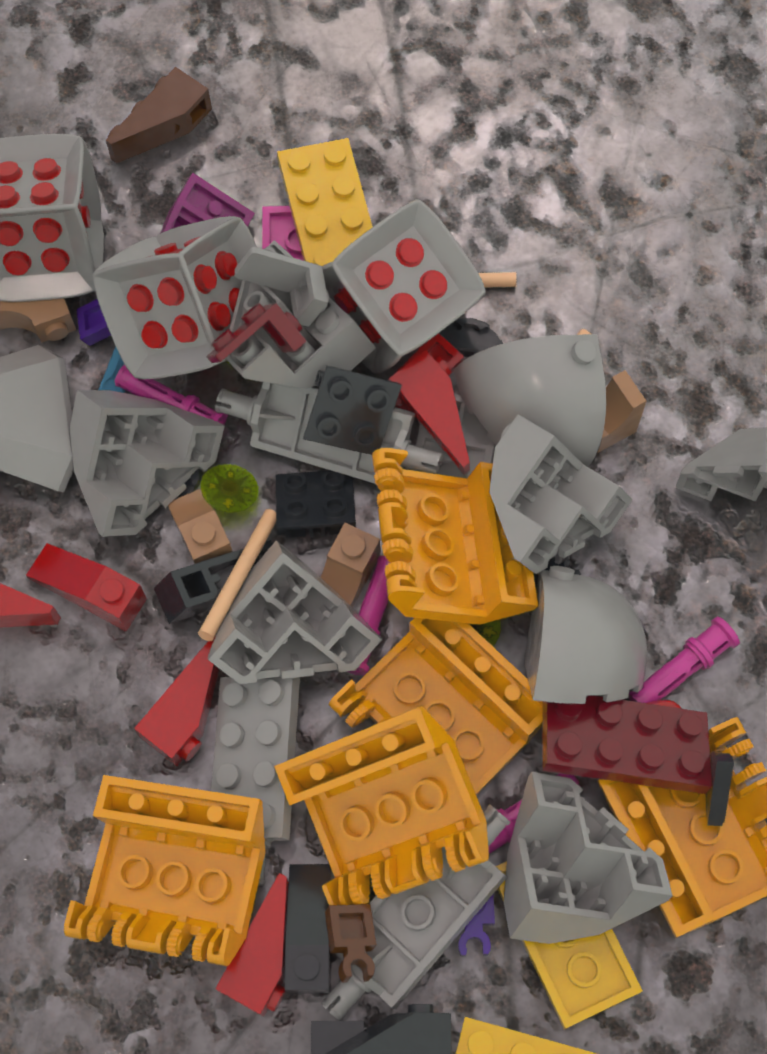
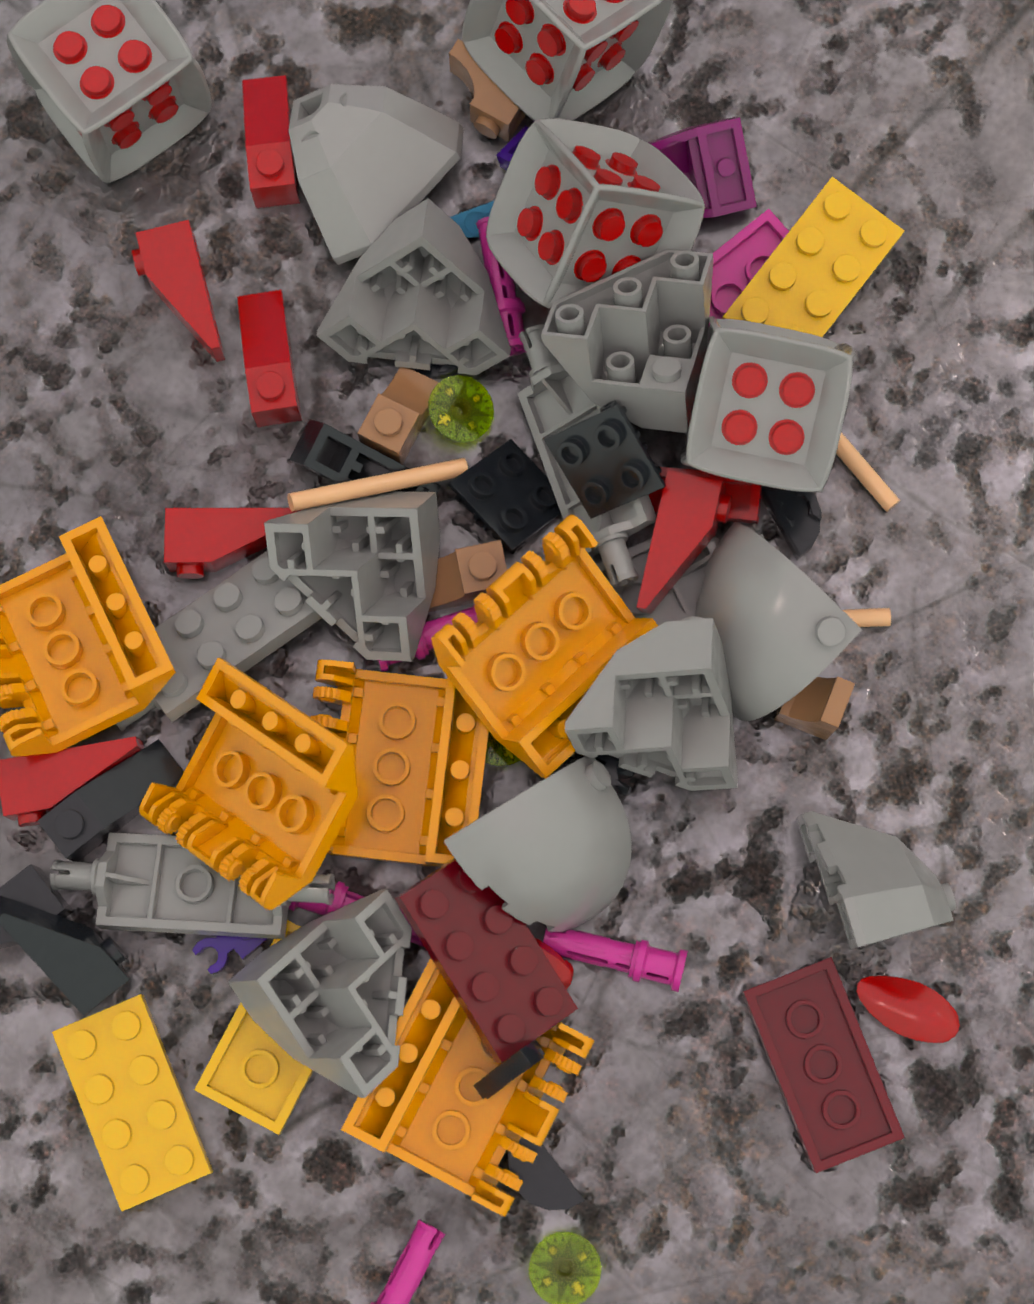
camera: 50 degrees right, 10 degrees up
reddish brown slope [106,67,212,164] -> none
dark red bracket [206,303,306,363] -> none
light grey bracket [235,247,329,327] -> none
reddish brown plate [325,904,377,983] -> none

